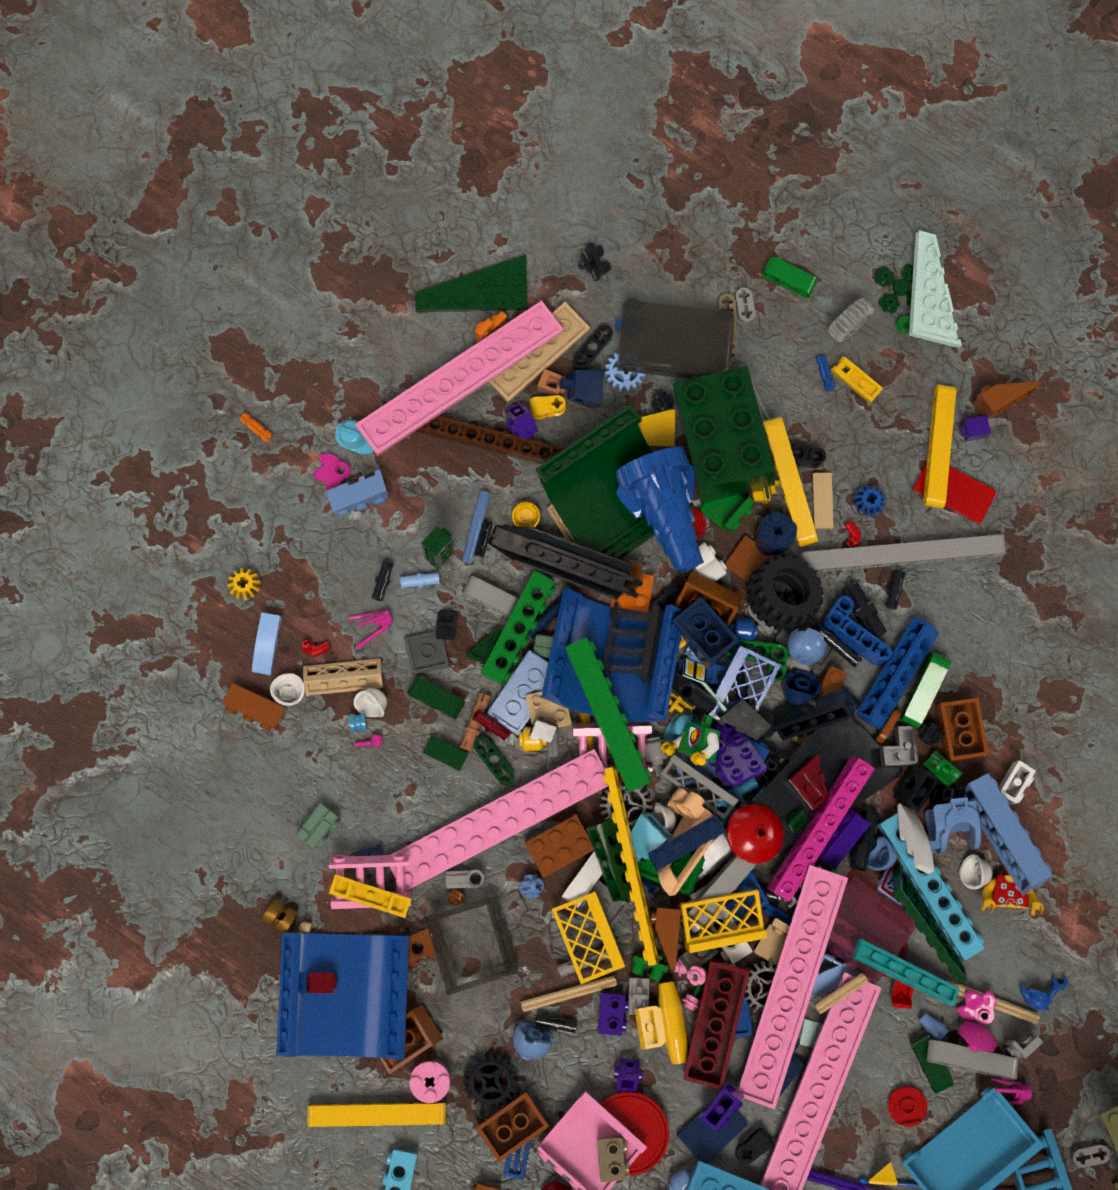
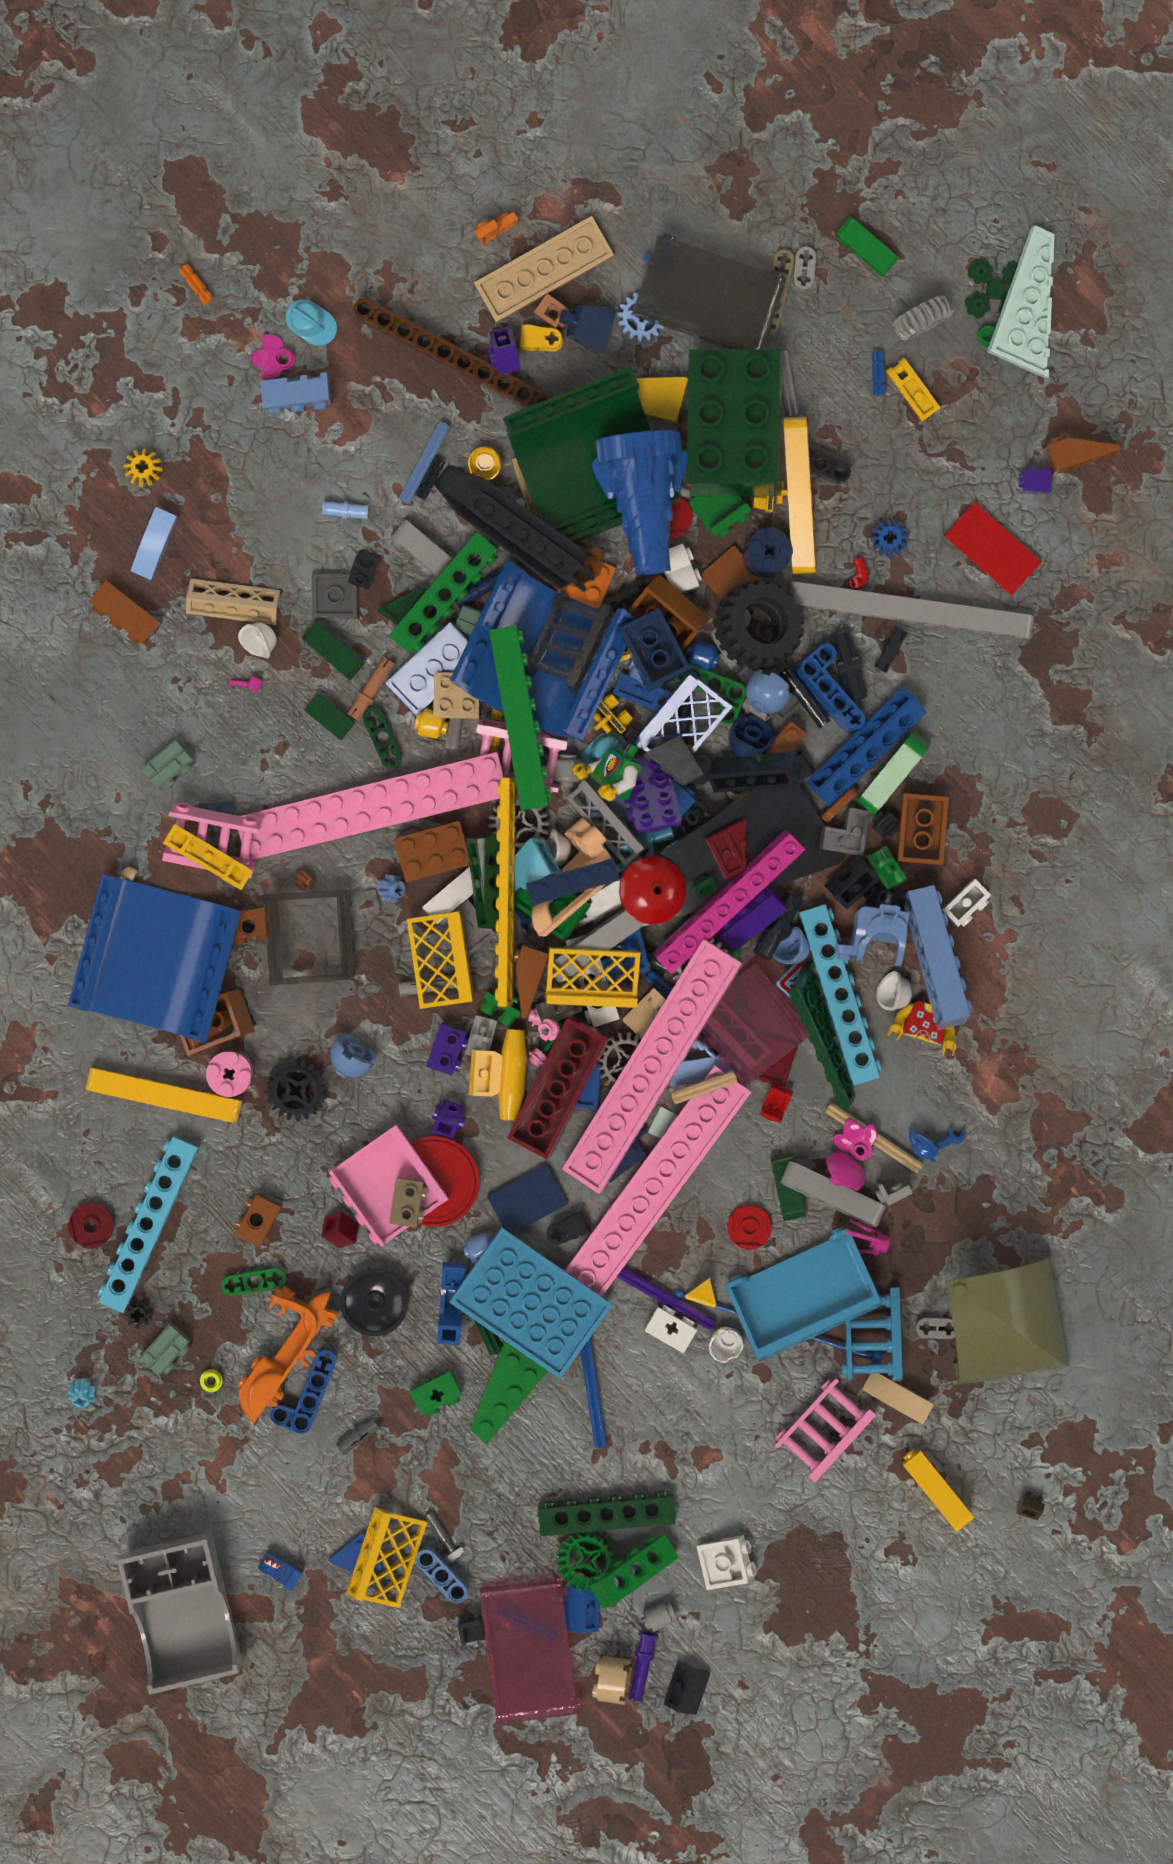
camera: 20 degrees right, 10 degrees up
pearl gold wheel [262,899,299,933] -> none
white helmet [270,673,305,707] -> none
red arm [301,640,331,657] -> none
dark red brick [306,972,337,993] -> none
dark pink plant [348,609,393,649] -> none
dark azure wheel [349,713,367,733] -> none
bright pink plate [355,300,564,456] -> none
black pin [371,561,394,602] -> none
dark green wing [415,255,528,313] -> none
dark green brick [421,526,454,571] -> none
light grey piece [446,870,486,889] -> none
dark red pin [472,710,510,741] -> none
dark orange brick [476,1091,549,1162] -> none
blue tile [504,1139,532,1180] -> none
tan axle [521,976,617,1012] -> none
panel [529,717,559,743] -> none
black pin [535,1013,577,1034] -> none
black beam [572,325,613,370] -> none
black hips [578,243,611,281] -> none
black gear [651,391,675,413] -> none
black piece [672,669,718,715] -> none
piece [682,657,727,712] -> none
dark purple brick [700,1083,744,1132] -> none
tan tile [812,473,834,530] -> none
teal tile [852,939,960,1007] -> none
white slope [897,804,935,874] -> none
medium blue cone [919,1013,949,1041] -> none
yellow beam [923,384,956,509] -> none

